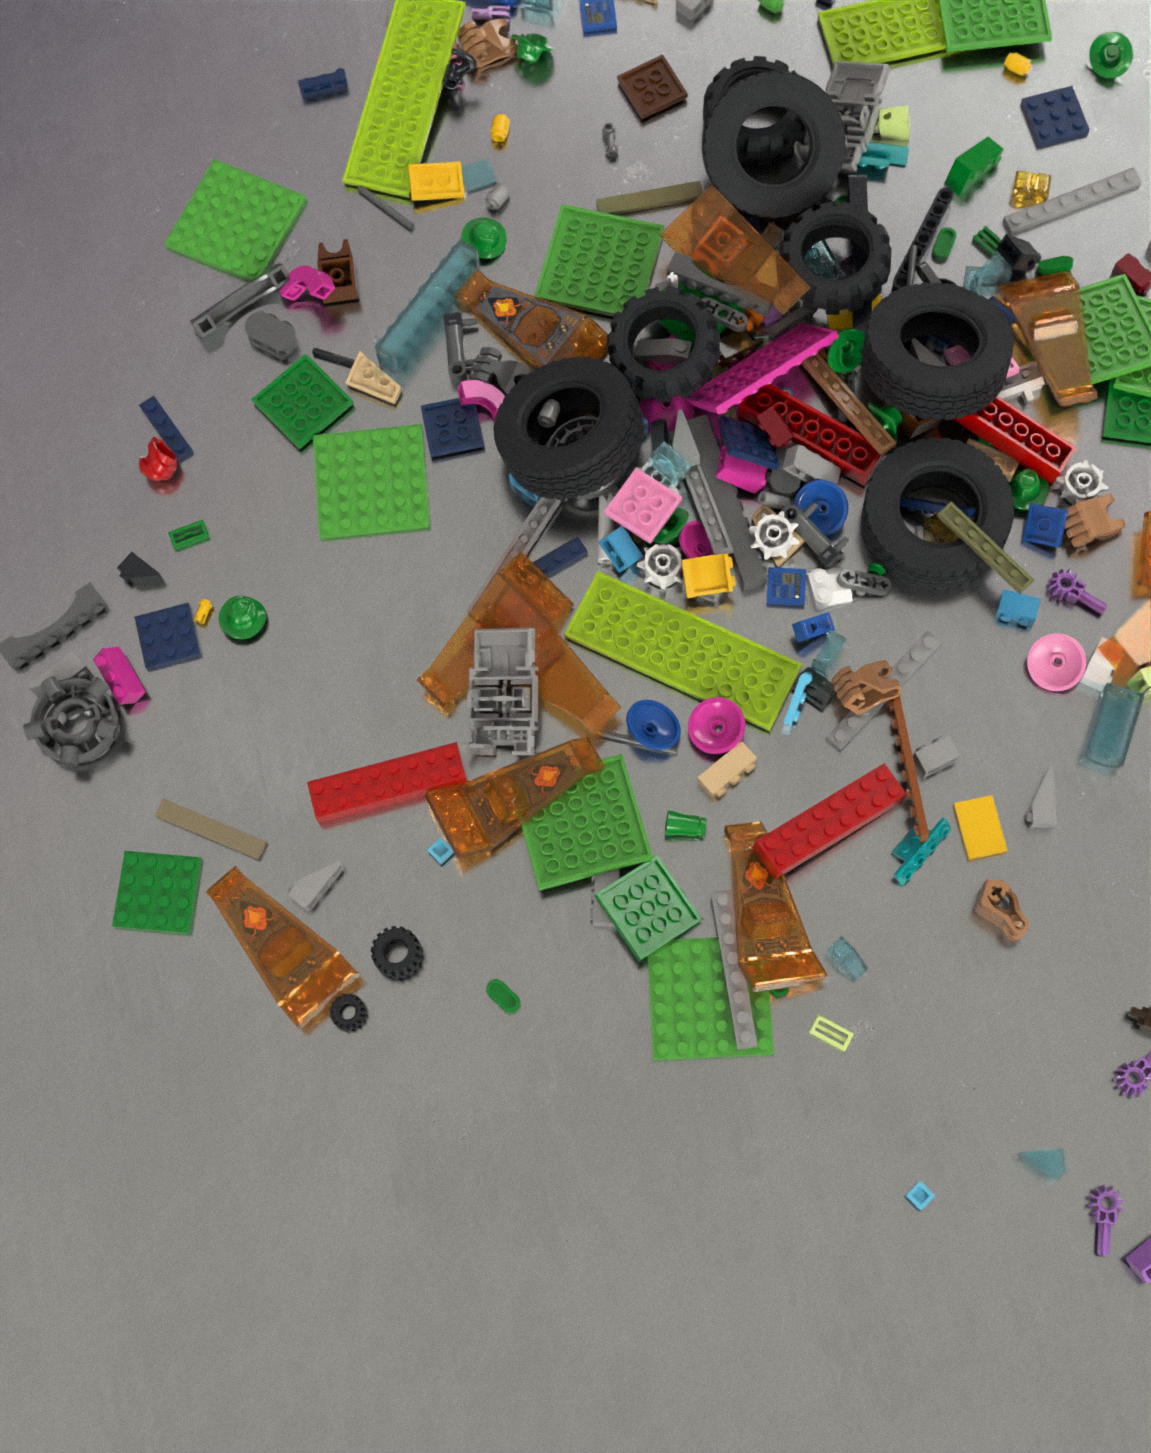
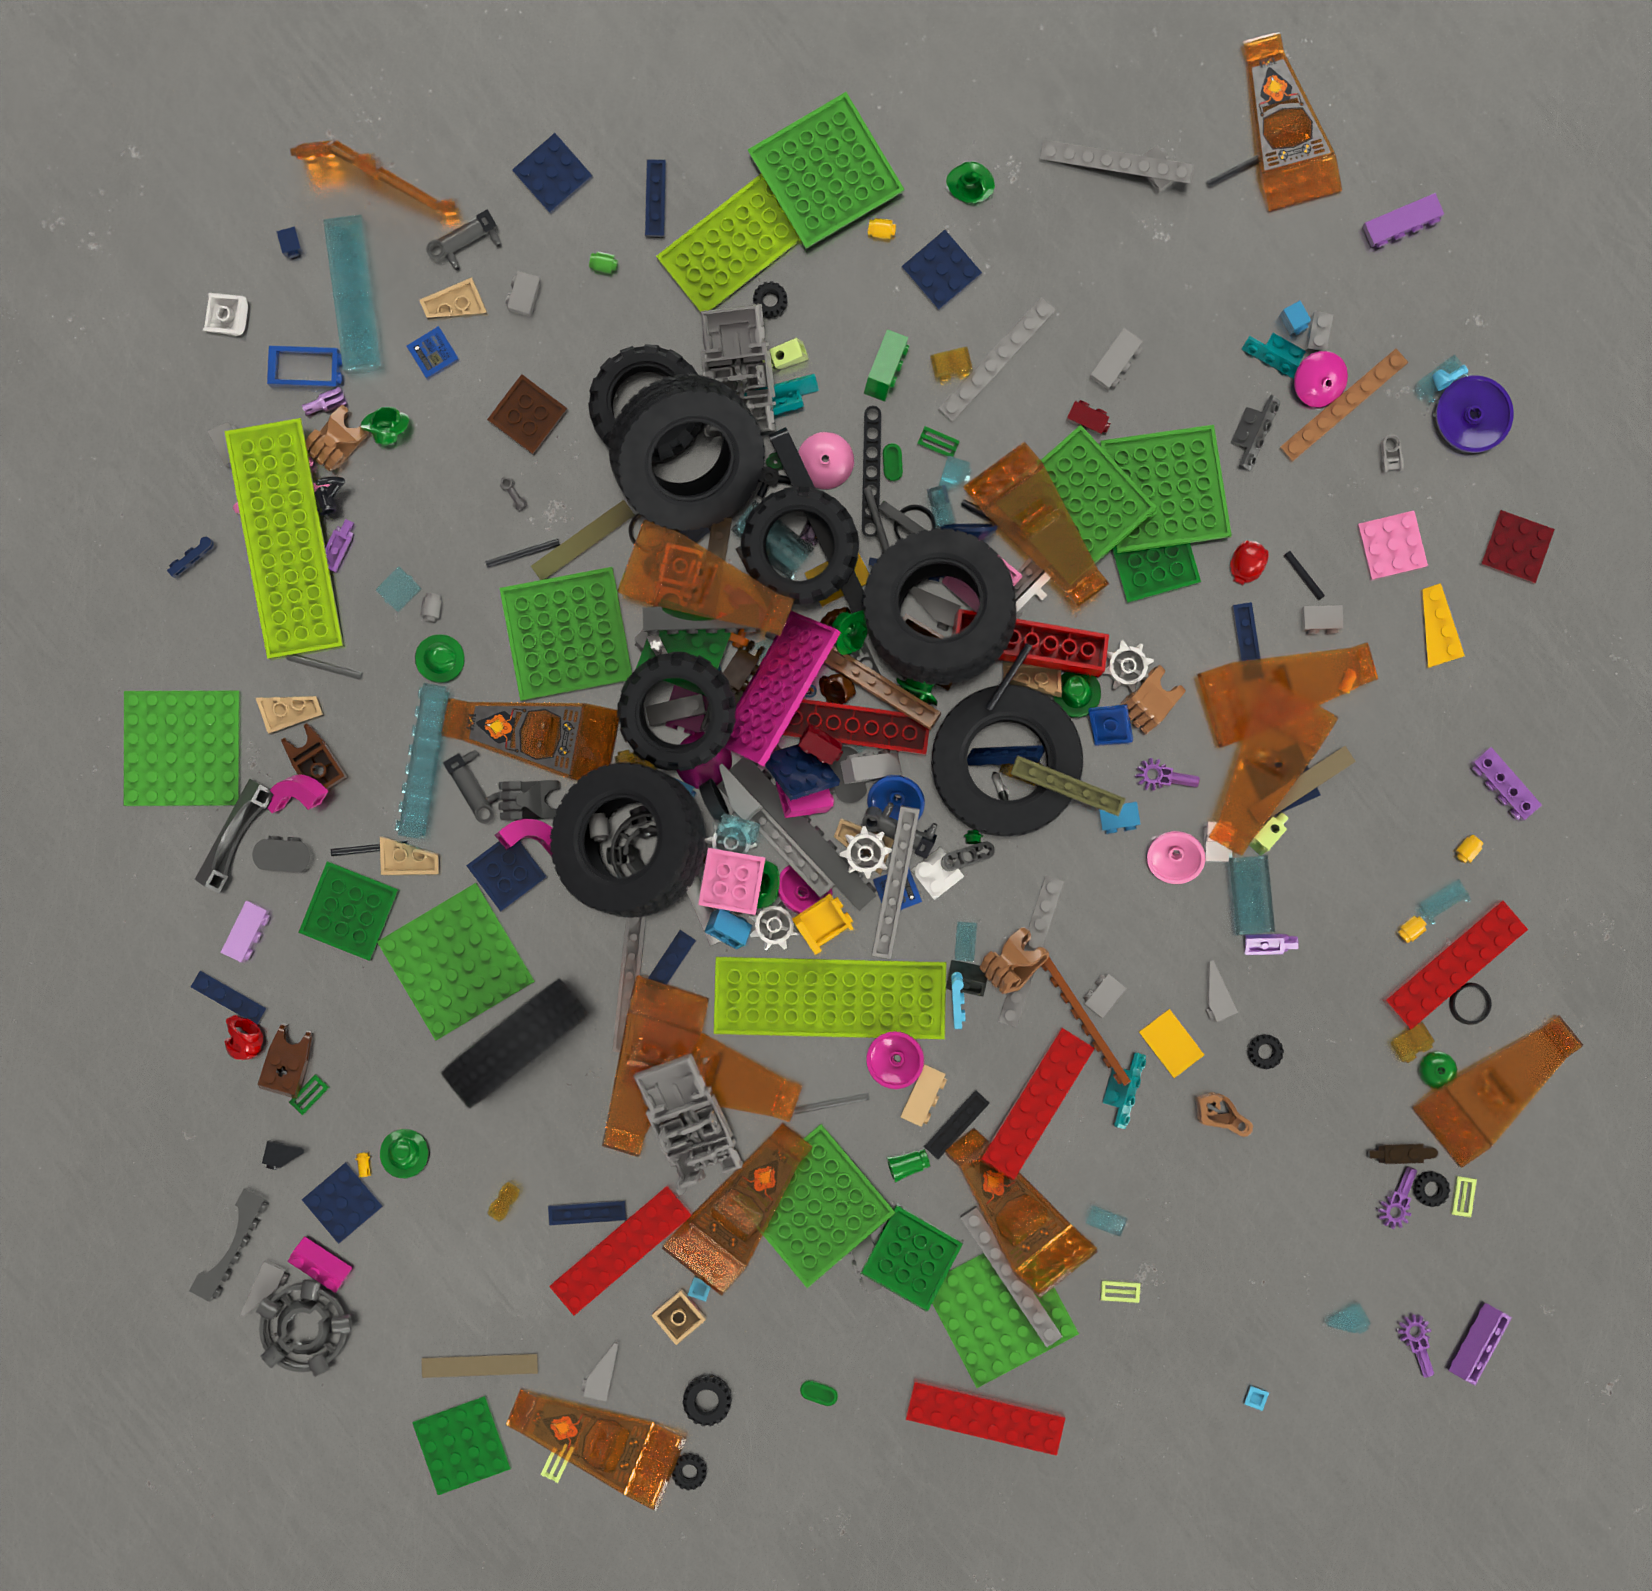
camera: 25 degrees left, 15 degrees up
yellow tile [408,161,464,201] -> none
yellow brick [490,114,510,142] -> none
blue dish [626,700,681,750] -> none
dark grey beam [701,297,748,332] -> none
light grey cylinder [758,491,794,510] -> none
blue piece [792,612,835,642] -> none
black torso [996,234,1041,271] -> none
green tile [1037,256,1074,275] -> none
none -> lavender brick [221,901,270,963]
none -> tan wing [256,696,323,734]
none -> reddish brown brick [257,1024,312,1099]
none -> medium lavender hinge [325,519,354,572]
none -> black tyre [440,978,588,1109]
none -> black bar [485,538,560,568]
none -> clear yellow brick [488,1180,522,1222]
none -> yellowish green tile [541,1444,575,1483]
none -> dark blue plate [548,1200,627,1226]
none -> tan brick [651,1289,706,1345]
none -> black tyre [753,281,787,318]
none -> bright pink dish [798,432,854,489]
none -> reddish brown hair [819,674,856,704]
none -> light grey plate [872,805,920,959]
none -> red brick [906,1379,1066,1456]
none -> black plate [924,1090,990,1160]
none -> black bar [985,643,1032,711]
none -> hinge [1244,934,1299,955]
none -> black tyre [1248,1034,1284,1069]

